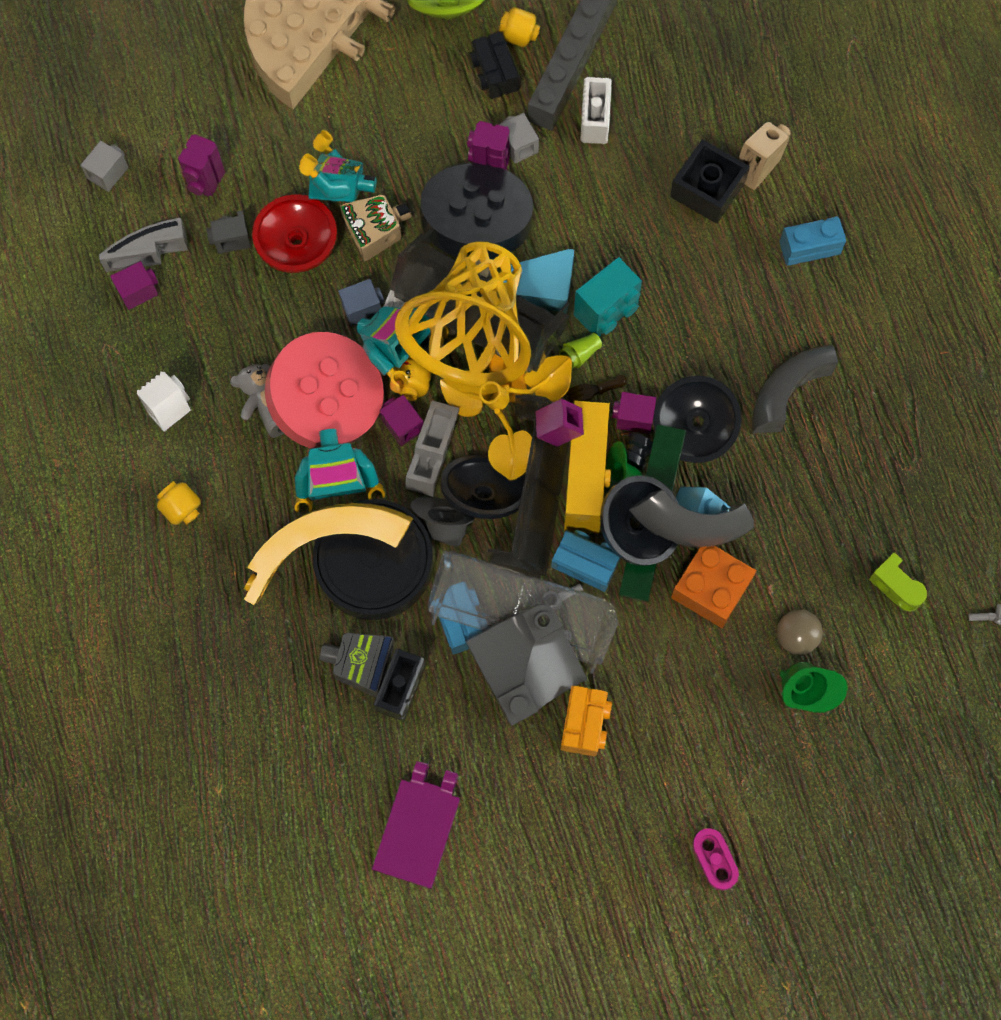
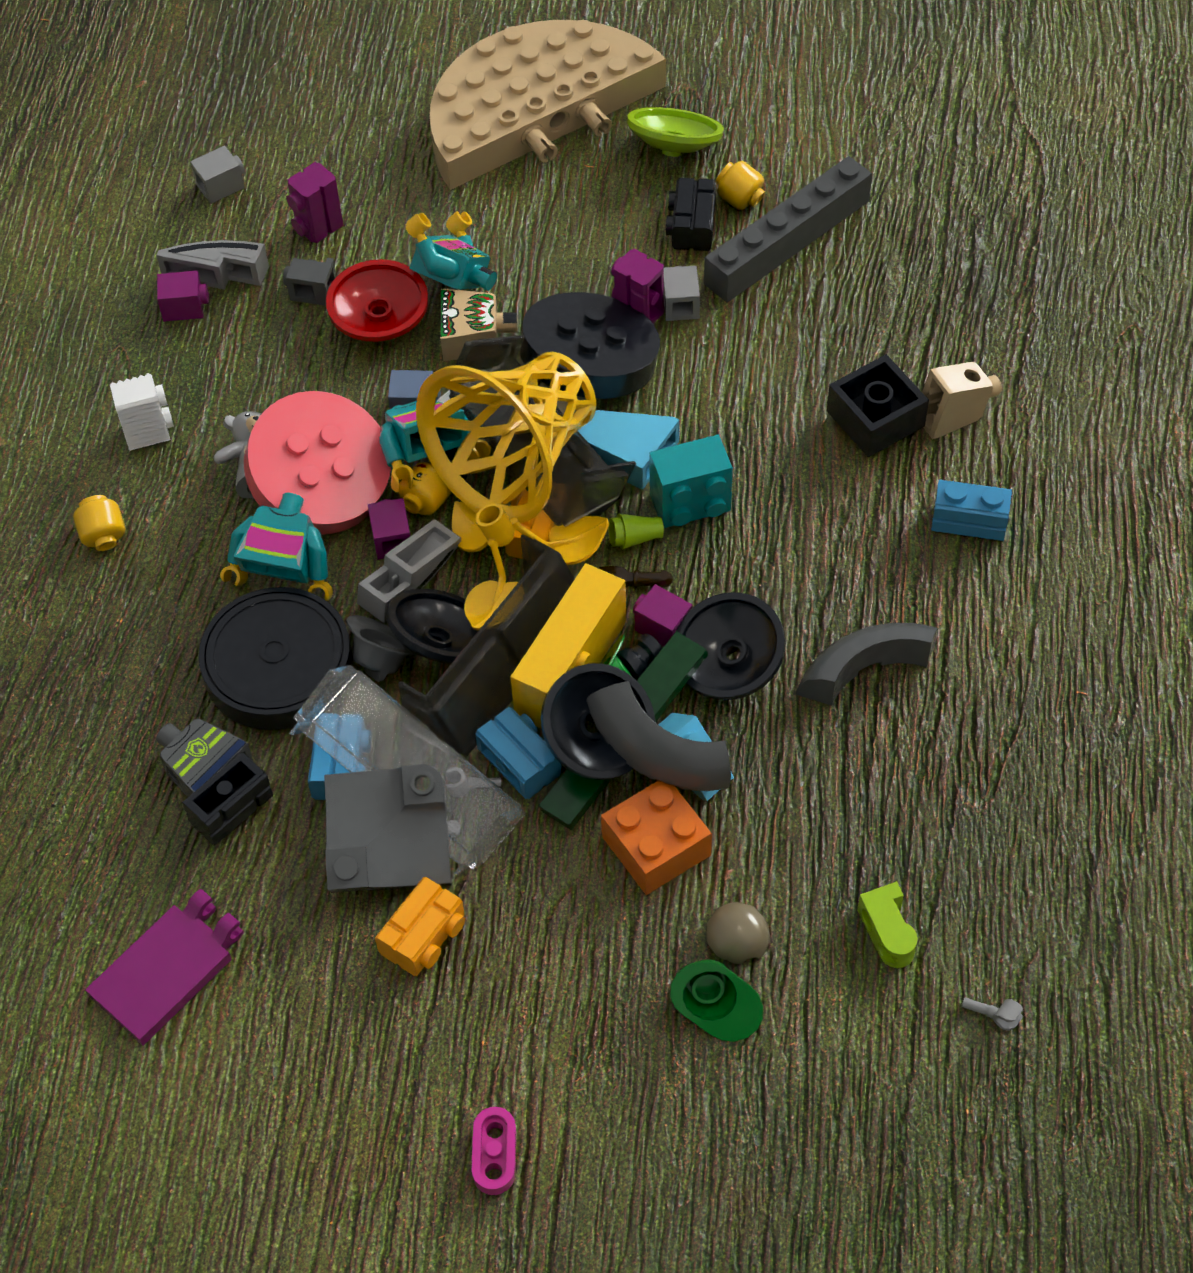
camera: 25 degrees right, 15 degrees down
yellow arch [244,503,414,605] -> none
magenta brick [536,399,584,447] -> none
white brick [580,77,612,144] -> none

